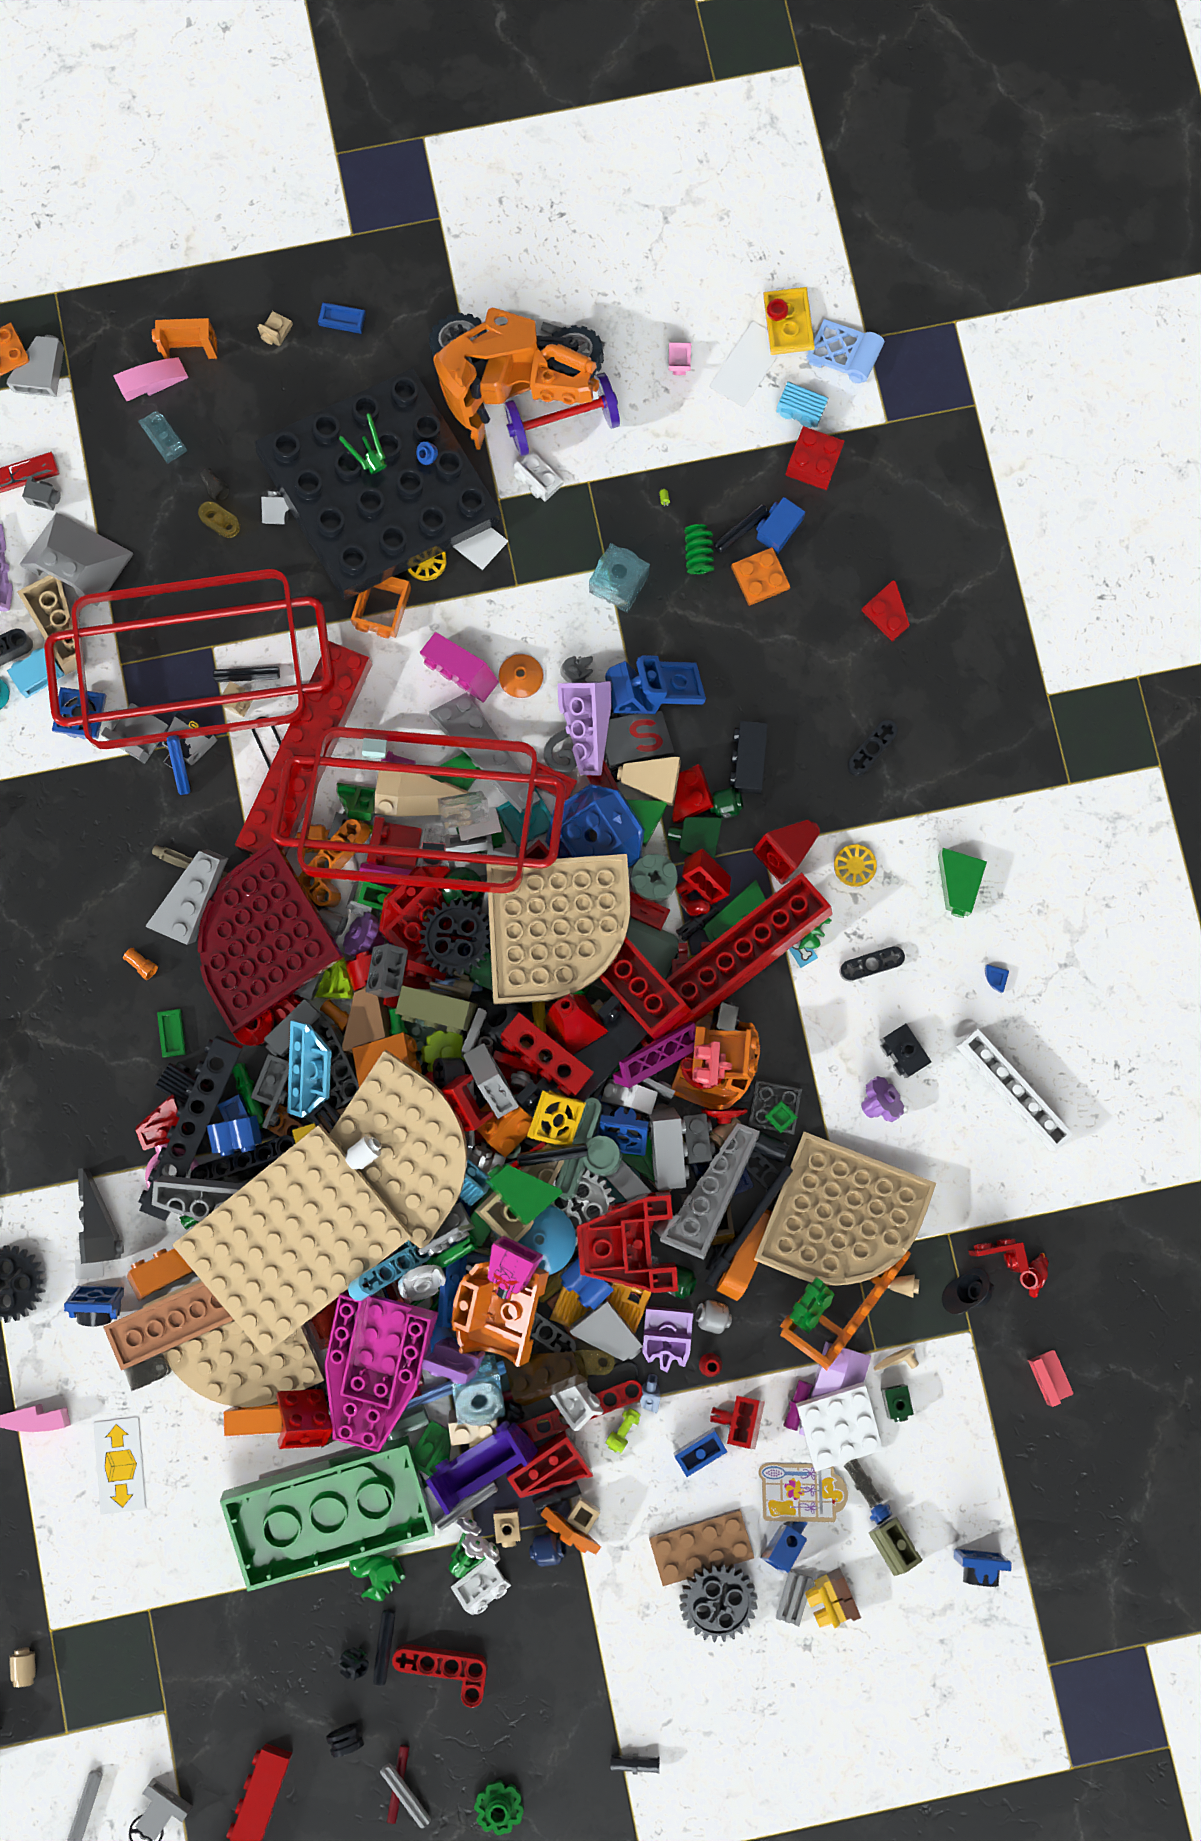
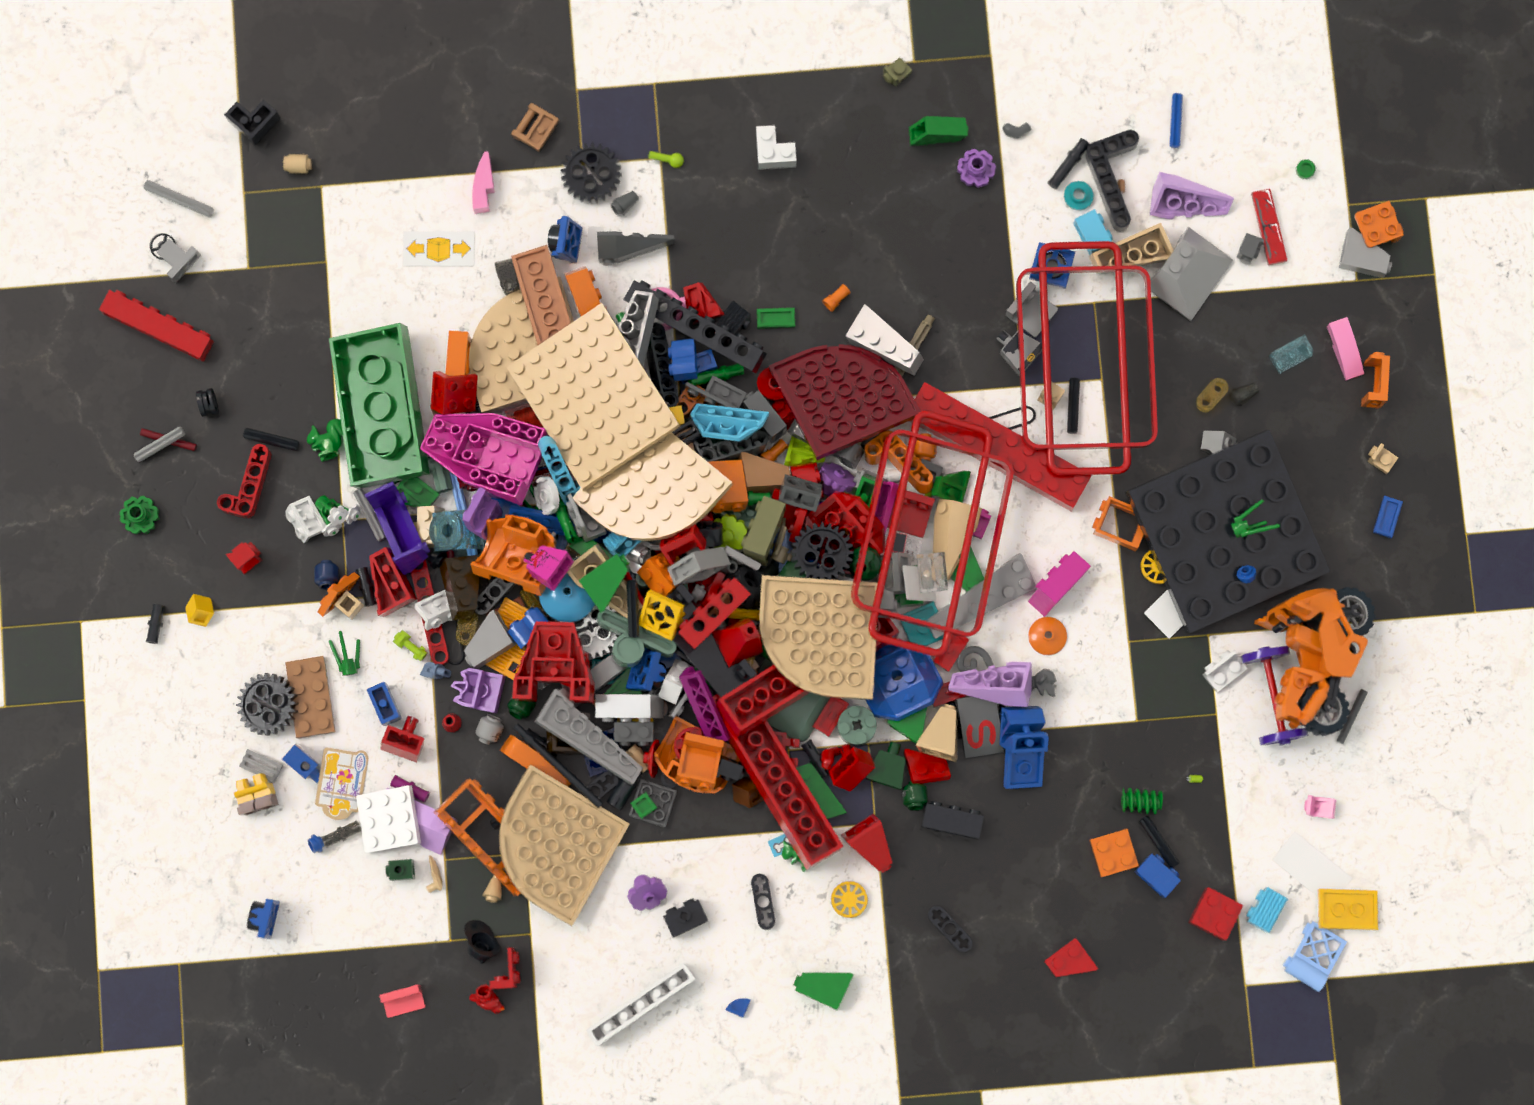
camera: 100 degrees right, 0 degrees up
blue axle [166,735,190,795] -> none
black gear [338,1647,369,1680] -> none
white brick [345,1136,381,1170] -> none
light aqua slope [362,738,387,759] -> none
tan brick [493,1508,521,1547] -> none
clear light blue piece [589,543,650,613] -> none
coral hips [693,1042,732,1088] -> none
red plate [767,299,789,321] -> none
green plate [789,1277,835,1334] -> none
olive brick [868,1517,923,1576] -> none
none -> yellow panel [185,594,214,627]
none -> red window [226,542,262,575]
none -> green plant [328,631,360,676]
none -> dark grey cone [610,191,639,216]
none -> reddish brown panel [732,777,764,808]

